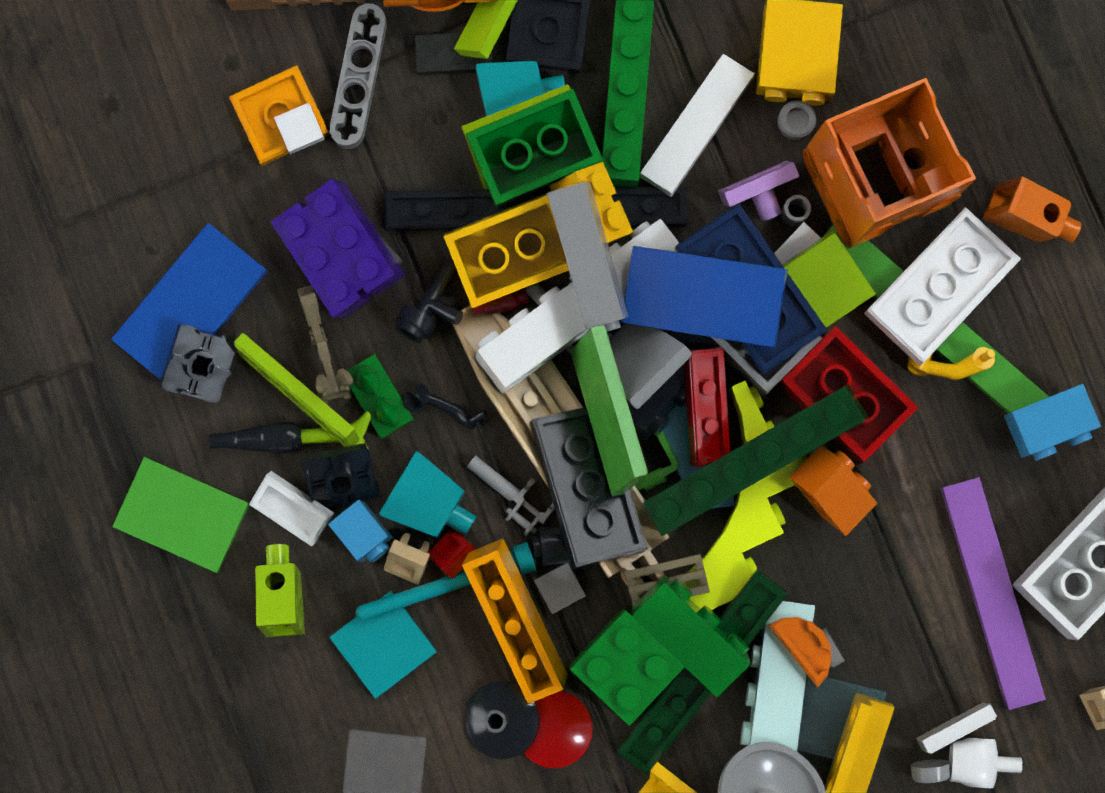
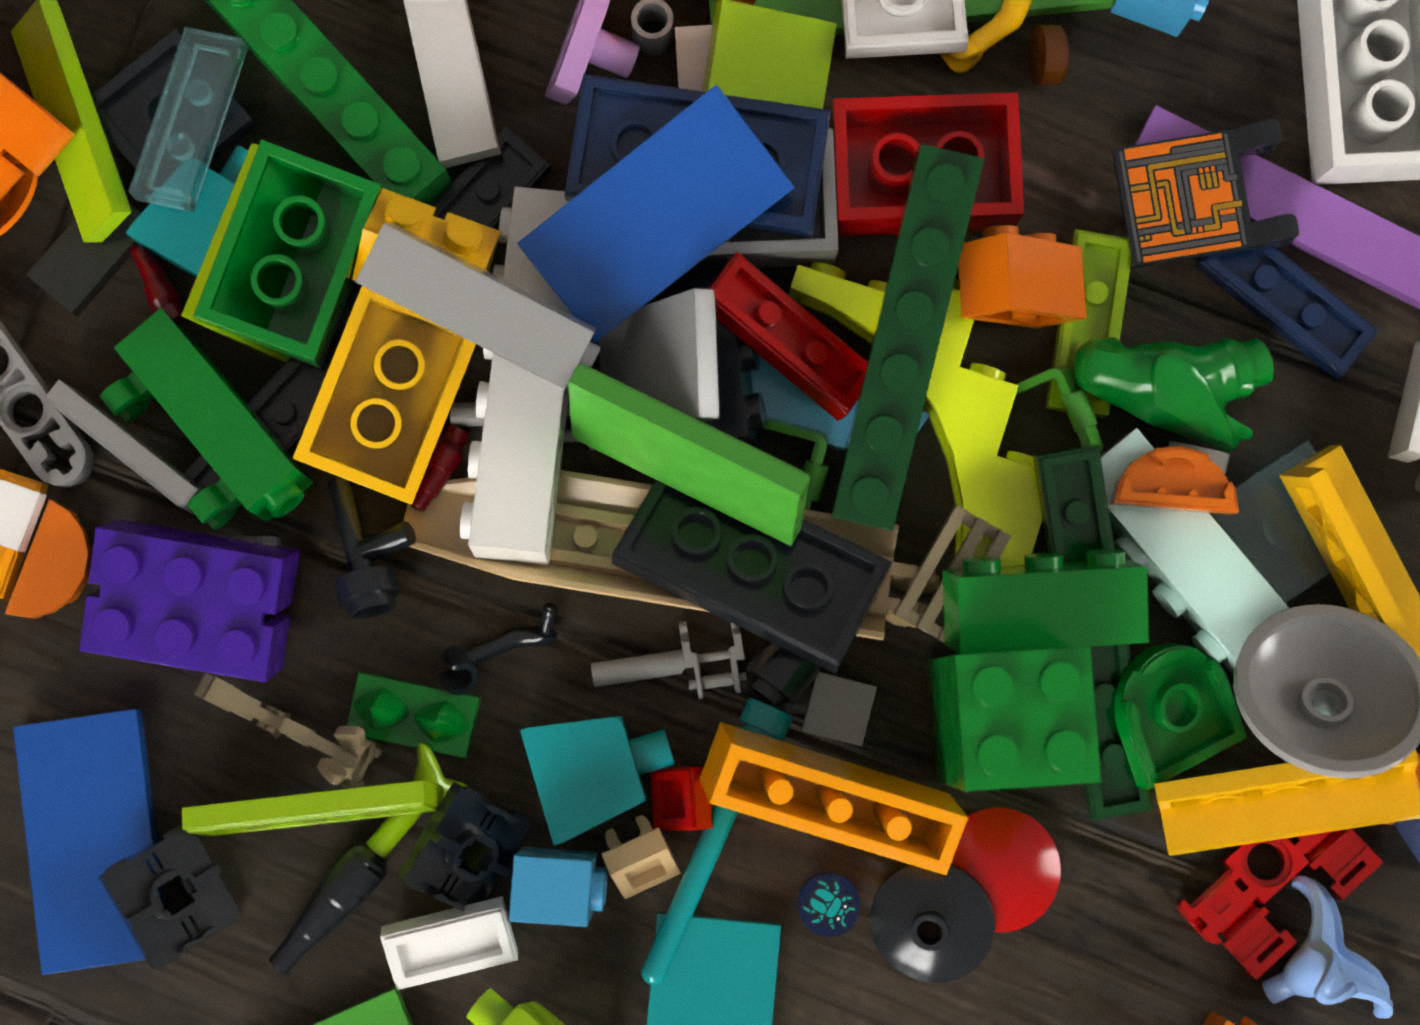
camera: 50 degrees left, 0 degrees up
none -> orange tile [4,499,93,619]
none -> light grey tile [45,380,203,515]
none -> green brick [99,308,314,531]
none -> clear light blue tile [129,27,248,212]
none -> dark red piece [131,244,187,324]
none -> tile [797,872,860,937]
none -> bright green piece [1015,366,1103,454]
none -> reddish brown tile [1029,24,1069,86]
none -> lime tile [1045,229,1131,419]
none -> green animal [1073,337,1274,453]
none -> flag [1112,119,1299,269]
none -> green tile [1114,643,1247,790]
none -> dark blue tile [1195,248,1379,379]

